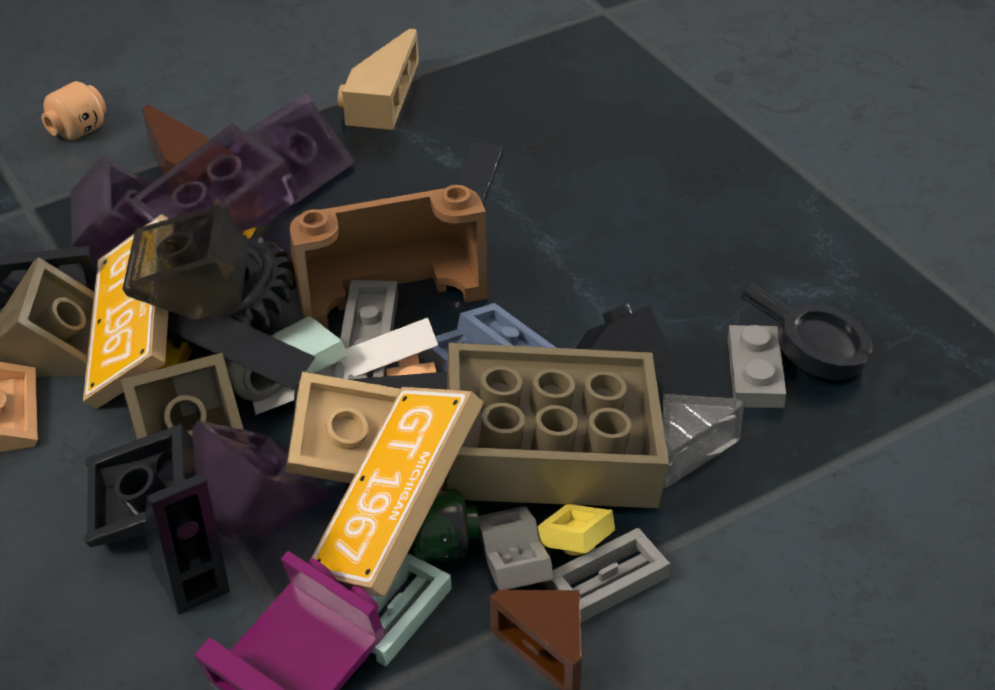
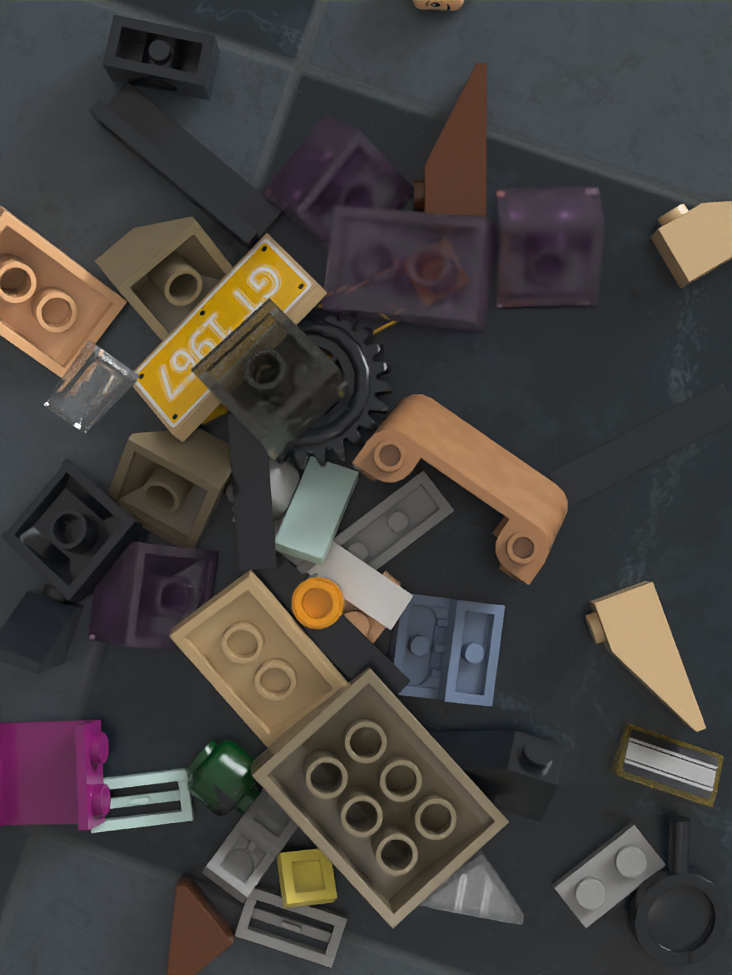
camera: 50 degrees right, 45 degrees up
tile [311,387,484,597] -> none
none -> clear slope [44,340,139,434]
none -> light orange tile [291,577,345,629]
none -> tan slope [585,581,706,732]
none -> slope [611,723,724,808]

